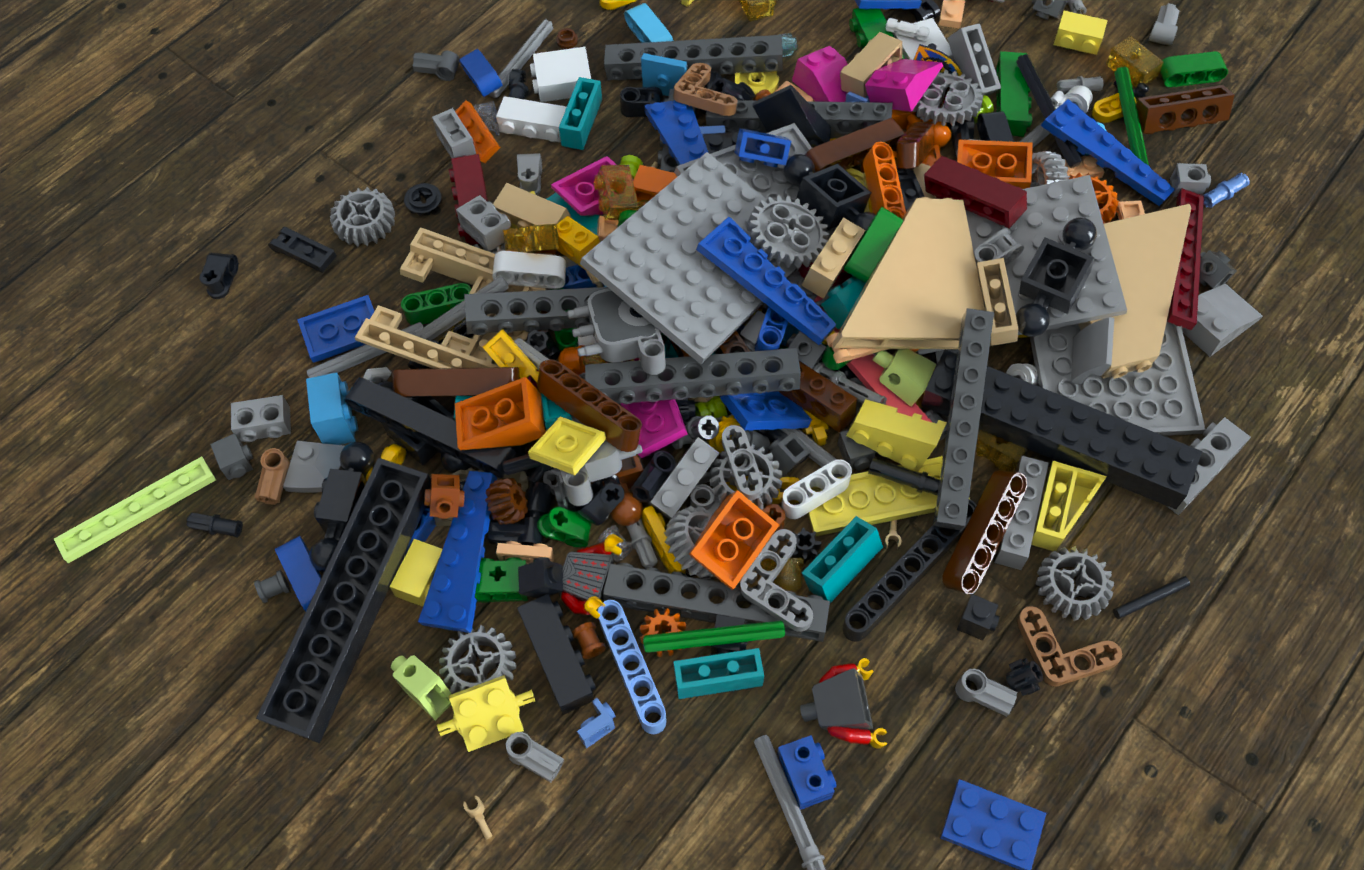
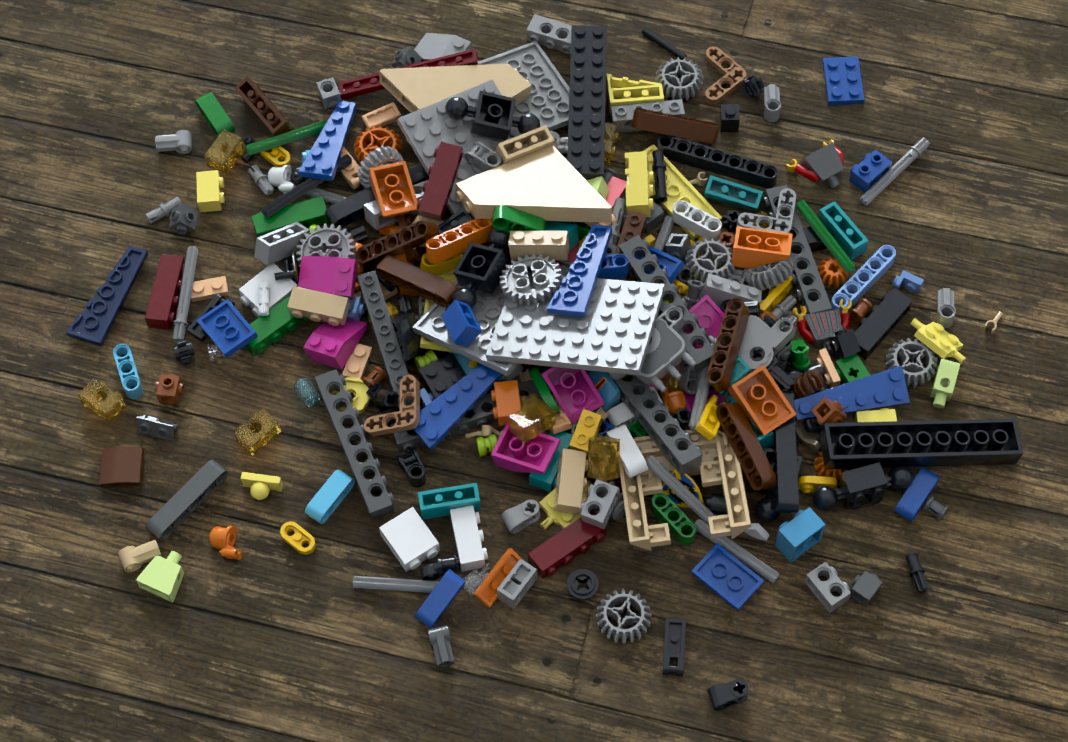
camera: 115 degrees left, 0 degrees up
yellowish green plate [54,456,216,563] -> none
medium nougat piece [255,448,290,505] -> none
light grey plate [283,441,345,493] -> none
light yellow plate [528,416,606,475] -> none
reddish brown plate [556,28,578,49] -> none
dark azure plate [641,53,687,96] -> none
light grey beam [722,425,763,500] -> none
dark grey brick [933,308,994,530] -> none
light grey slope [1071,317,1114,385] -> none
medium blue pin [1202,173,1249,208] -> none

